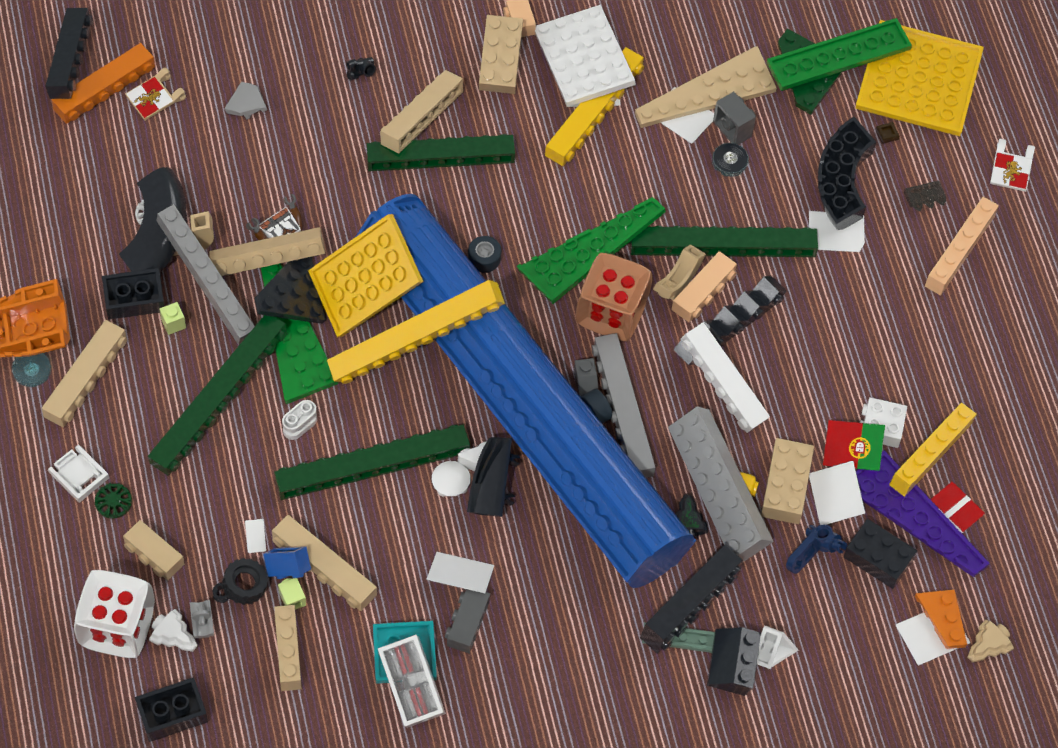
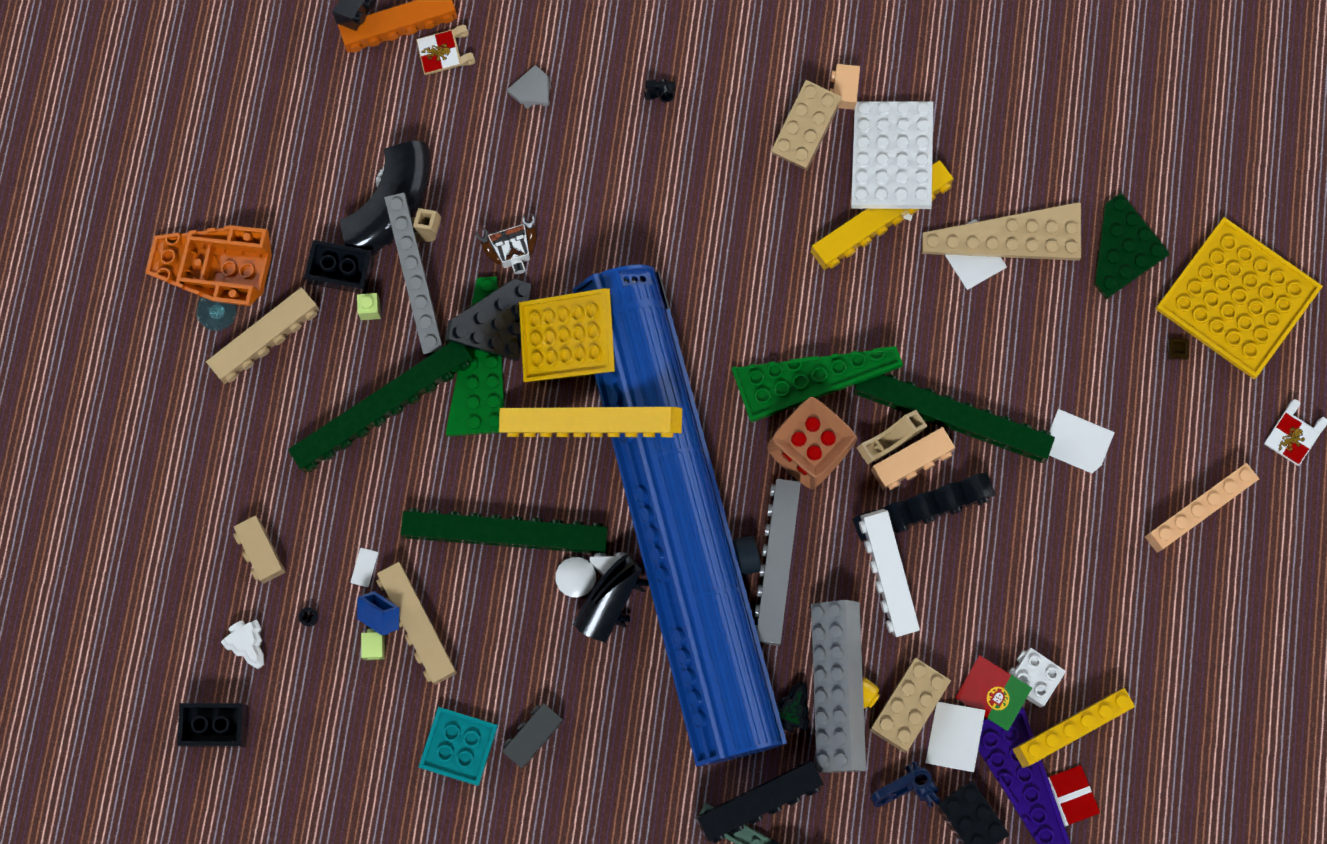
camera: 25 degrees right, 15 degrees up
white container [48,445,109,503] -> none
white piece [74,570,155,658] -> none
dark green wheel [95,483,132,519] -> none
light grey hips [190,600,214,639] -> none
tan brick [209,227,325,276] -> none
black tyre [222,558,268,605] -> none
tan brick [274,605,302,691] -> none
white brick [282,400,317,440] -> none
dark green brick [366,134,515,172] -> none
clear brick [378,635,446,728] -> none
tan brick [380,70,463,153] -> none
white sticker [427,552,494,593] -> none
black wheel [468,236,502,273] -> none
dark grey slope [573,358,598,397] -> none
black tile [712,143,749,177] -> none
dark grey brick [713,91,756,145] -> none
green plate [766,18,912,91] -> none
black brick [818,116,876,230] -> none
clear smoke plate [904,180,946,212] -> none

